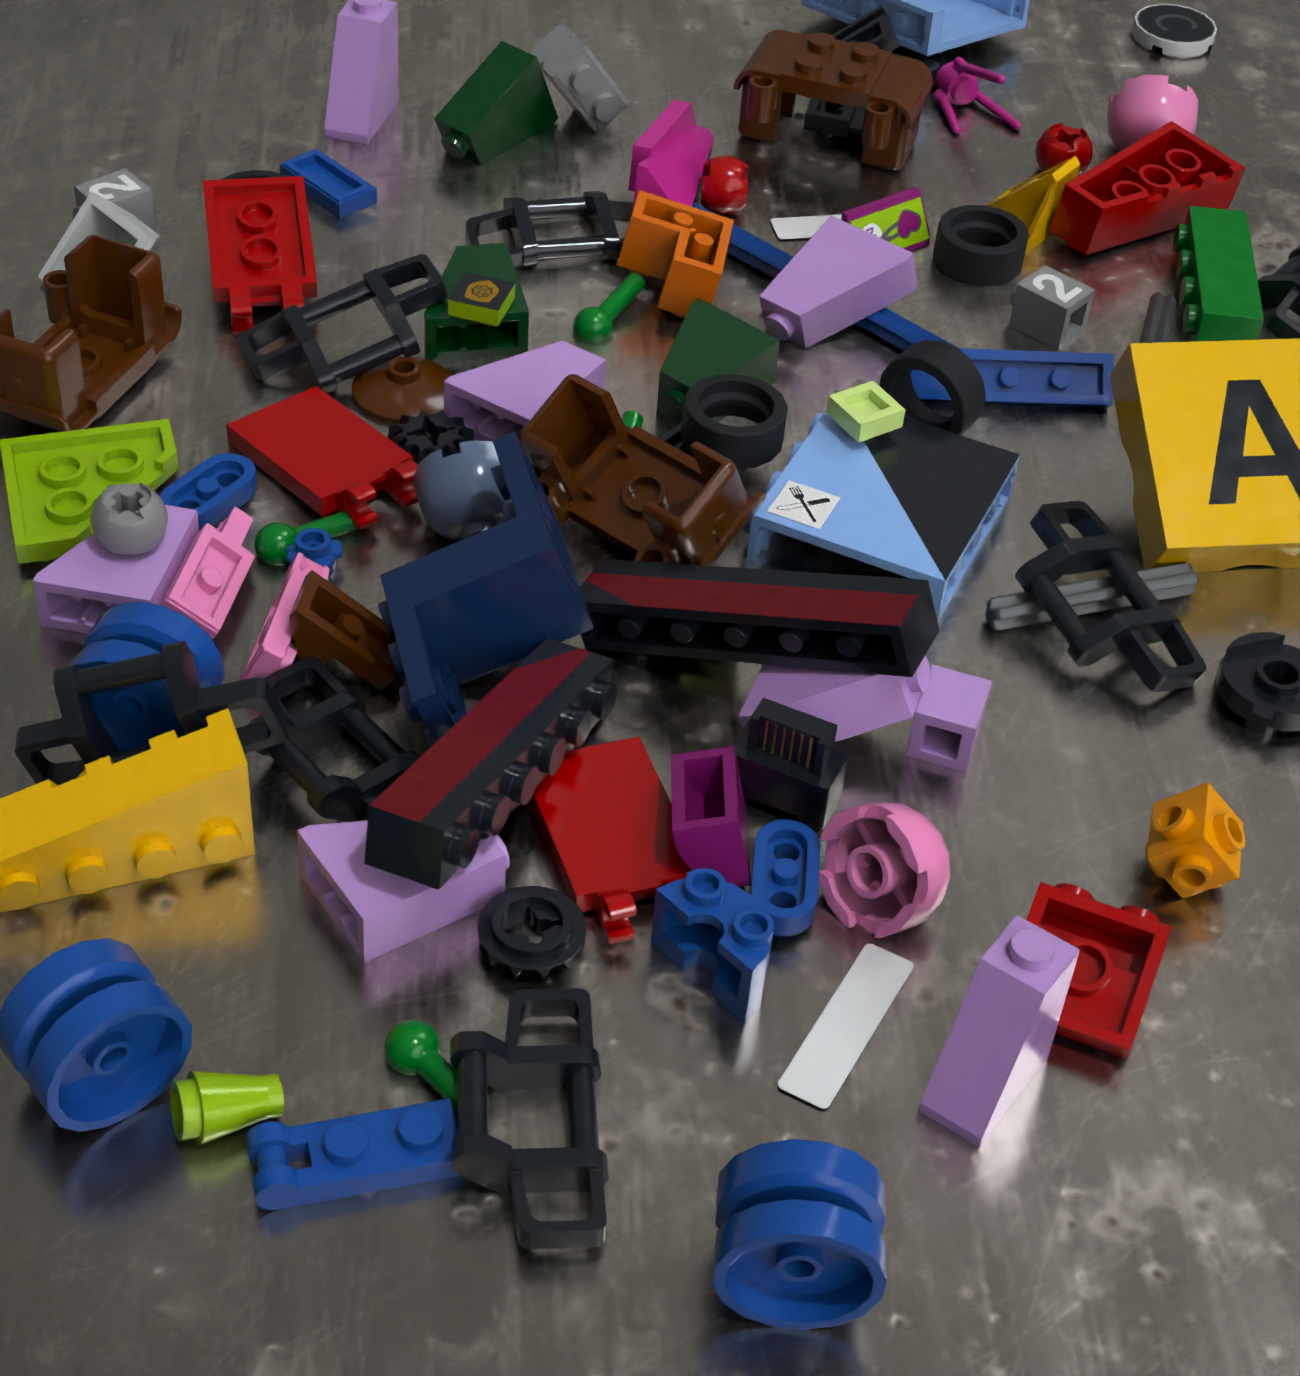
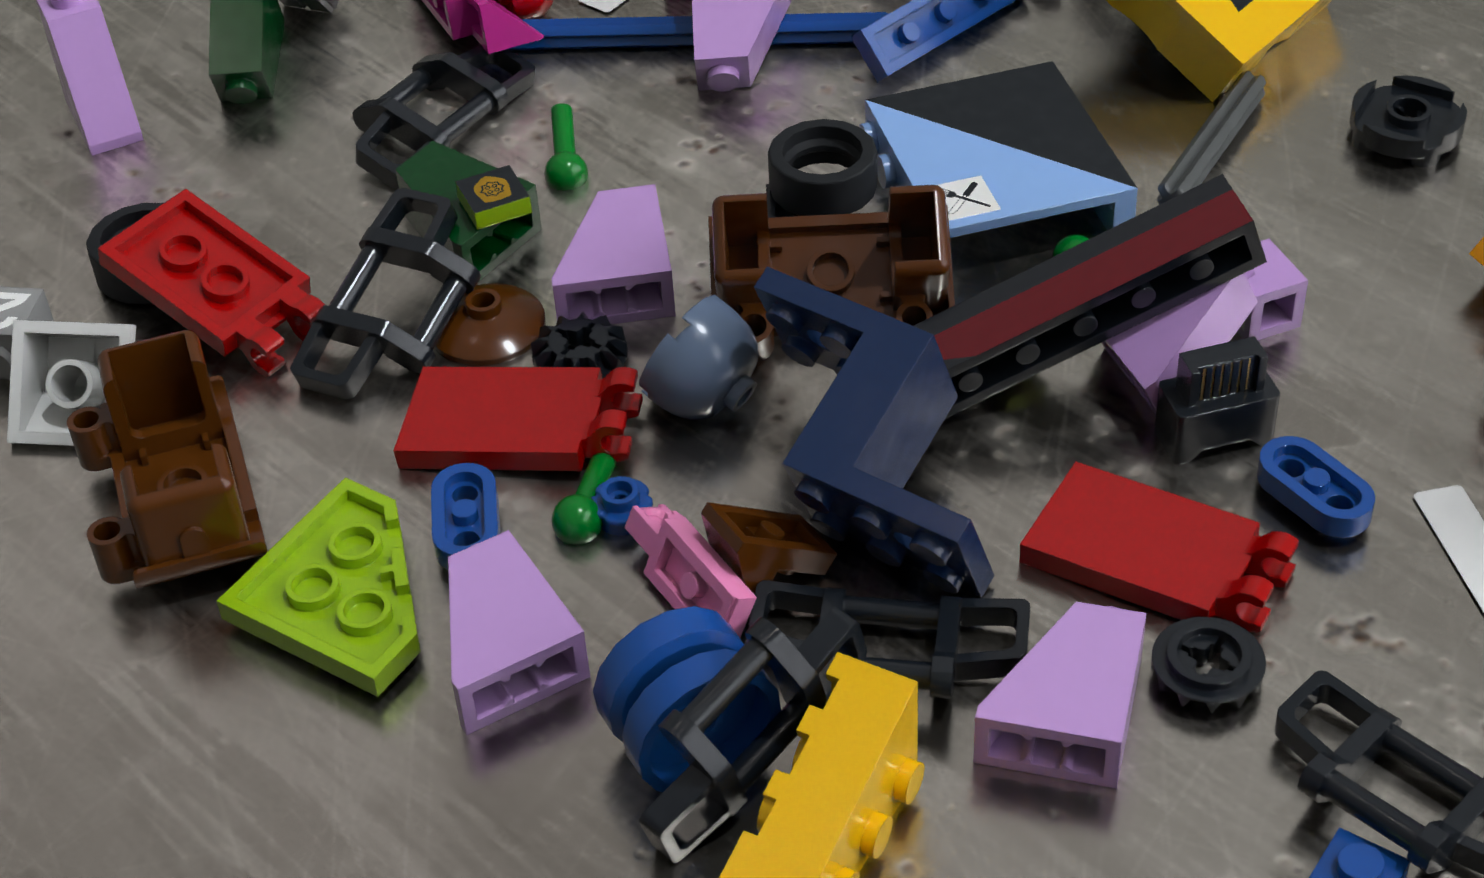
camera: 35 degrees left, 0 degrees up
light grey piece [90,483,169,555] -> none
bright pink hinge [160,506,255,639] -> none
blue tile [279,148,377,219] -> none
black brick [364,638,617,890] -> none
green bar [384,1019,489,1111] -> none
orange brick [617,190,734,319] -> none
blue cylinder [651,868,775,1024] -> none
dark green slope [656,298,780,425] -> none
magenta brick [671,746,751,886] -> none
bright pink cylinder [819,802,951,938] -> none
yellowish green plate [826,380,906,443] -> none
black tyre [879,339,986,435] -> none
black bar [1015,501,1207,692] -> none

